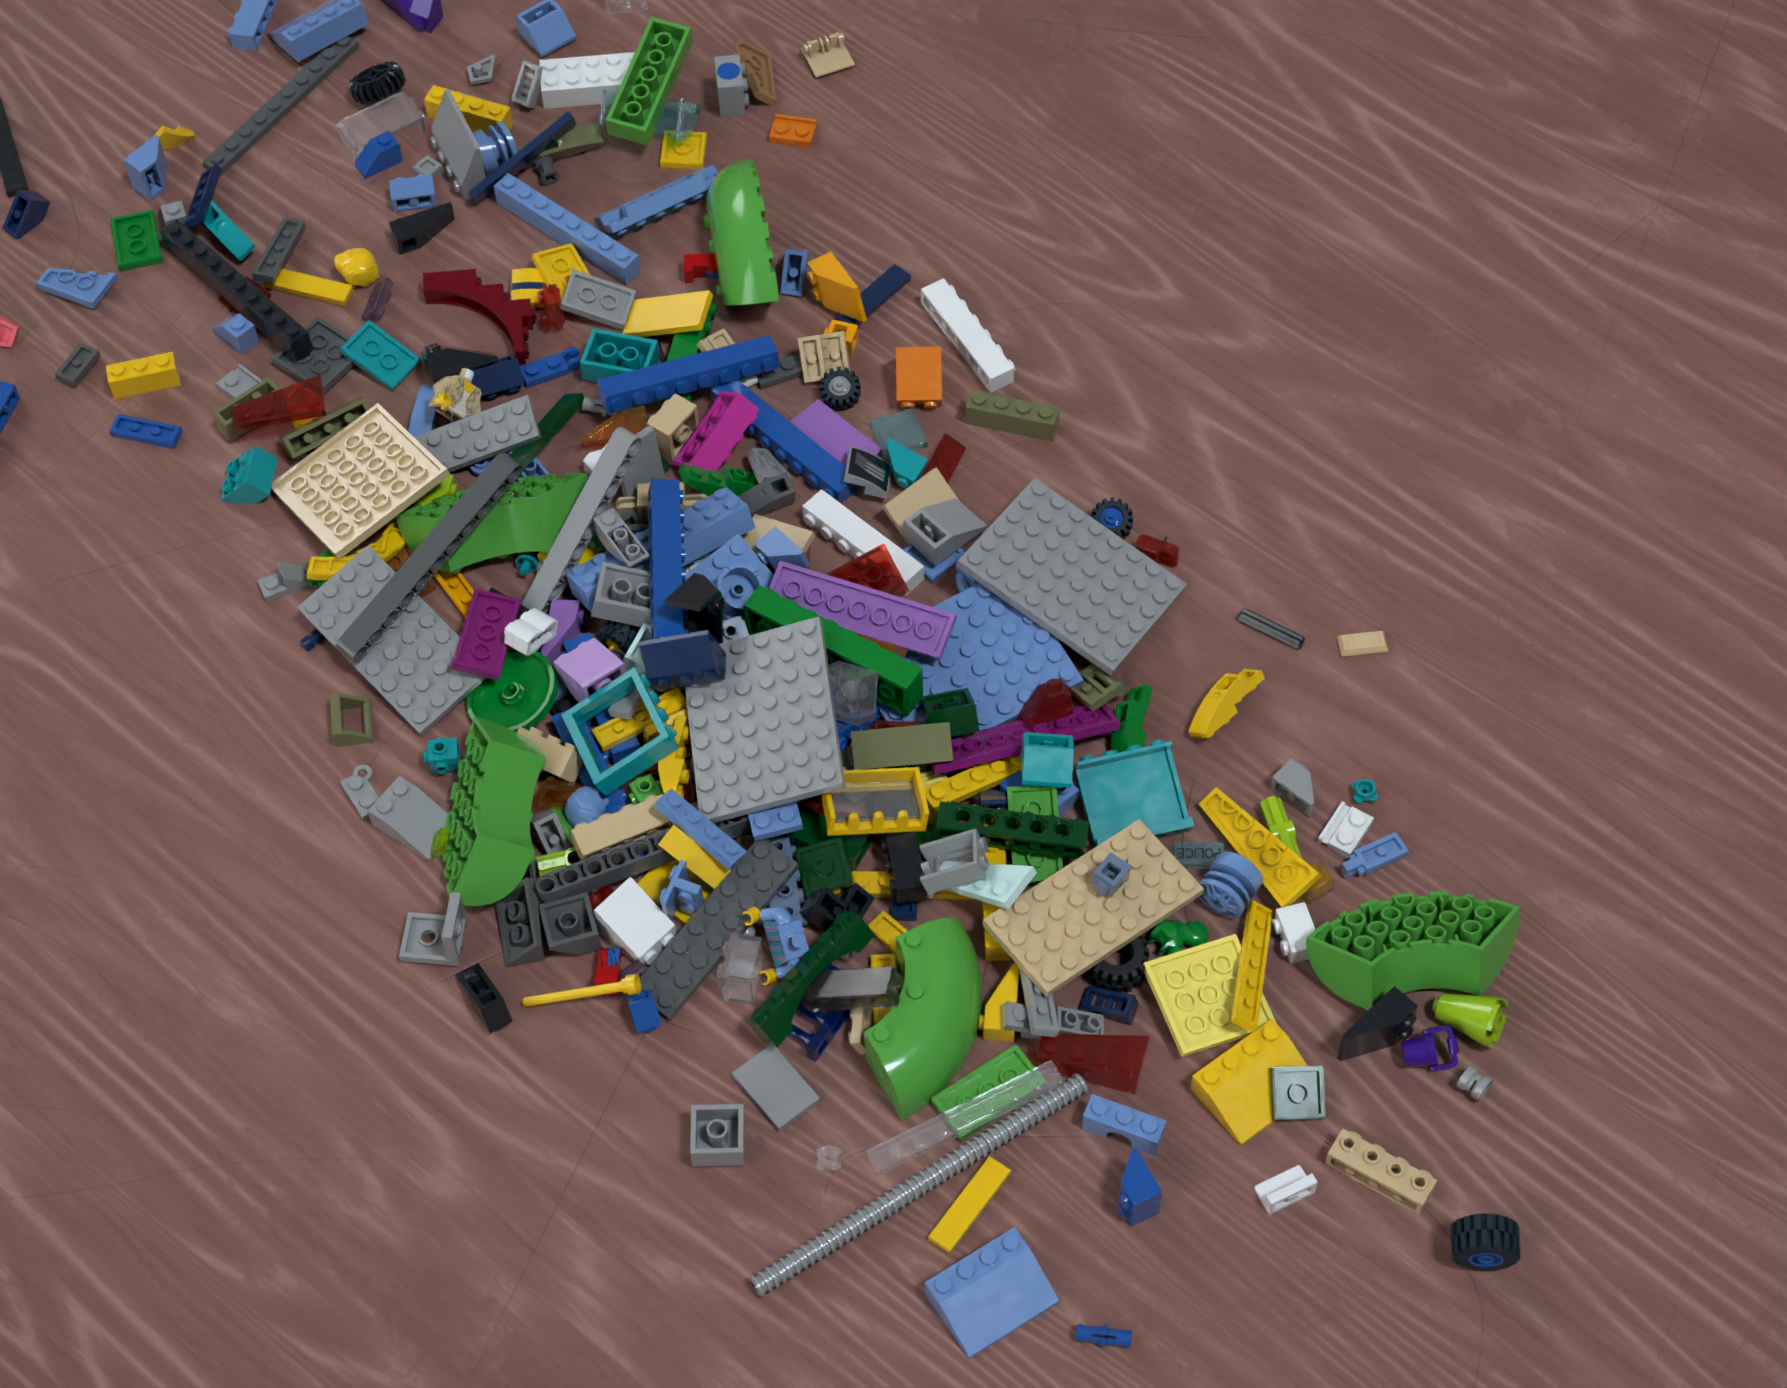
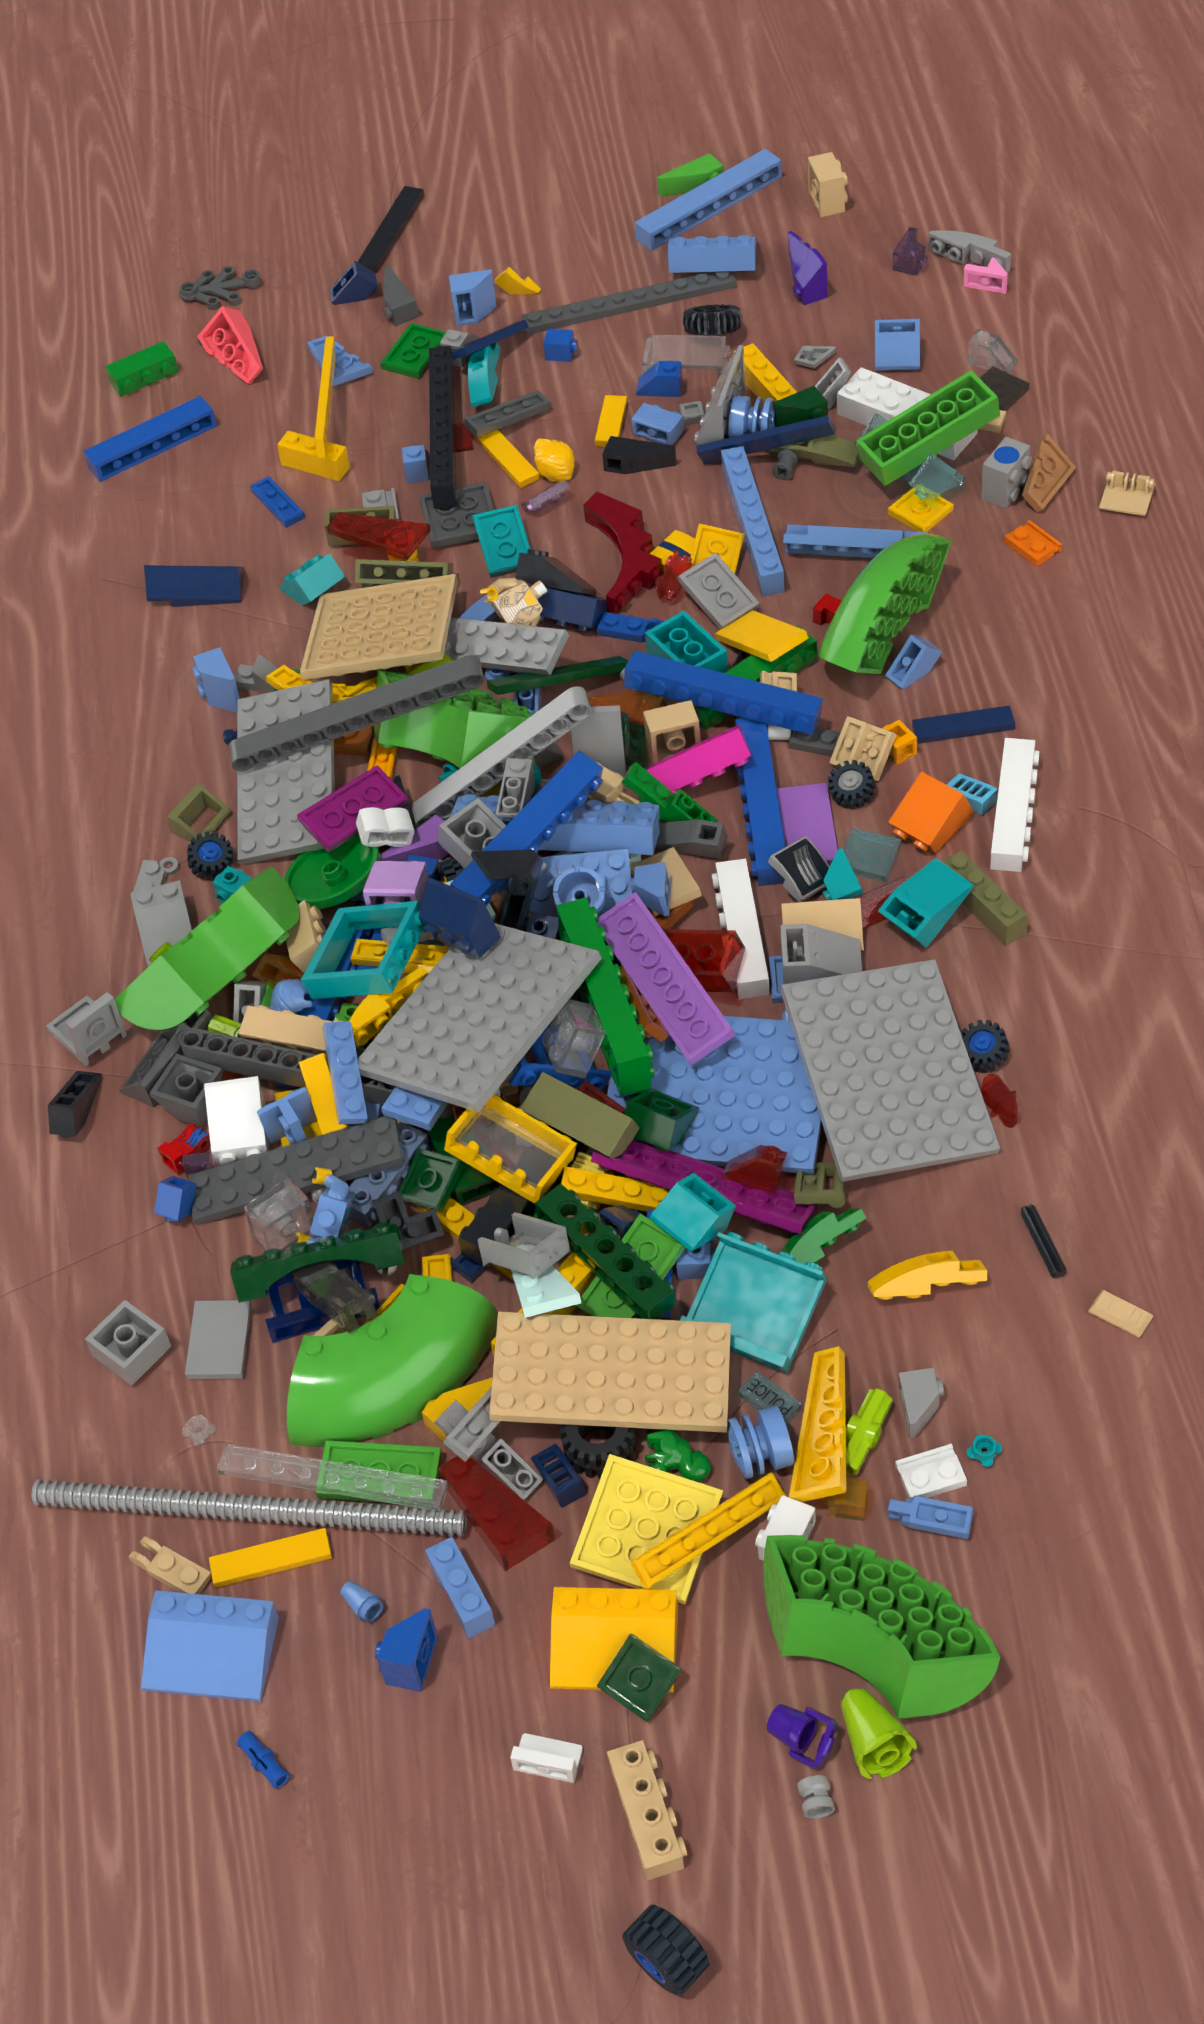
camera: 45 degrees right, 5 degrees down
dark grey plate [55,342,101,387] -> none
yellow piece [522,974,641,1007] -> none
light grey wing [747,448,793,483] -> none
light orange slope [807,252,867,322] -> none
sand blue brick [1091,852,1132,897] -> none
black slope [1337,986,1418,1061] -> none
none -> tan hinge [129,1536,212,1594]
none -> dark blue slope [144,565,244,607]
none -> black wheel [187,831,233,881]
none -> medium blue slope [192,647,240,713]
none -> yellow tile [314,336,336,458]
none -> medium blue cone [340,1581,384,1622]
none -> dark grey slope [383,265,419,326]
none -> blue brick [543,329,578,362]
none -> yellow tile [595,395,628,447]
none -> dark green slope [774,386,828,427]
none -> teal slope [878,858,975,948]
none -> medium azure slope [946,773,999,815]
none -> clear smoke tile [980,366,1030,411]

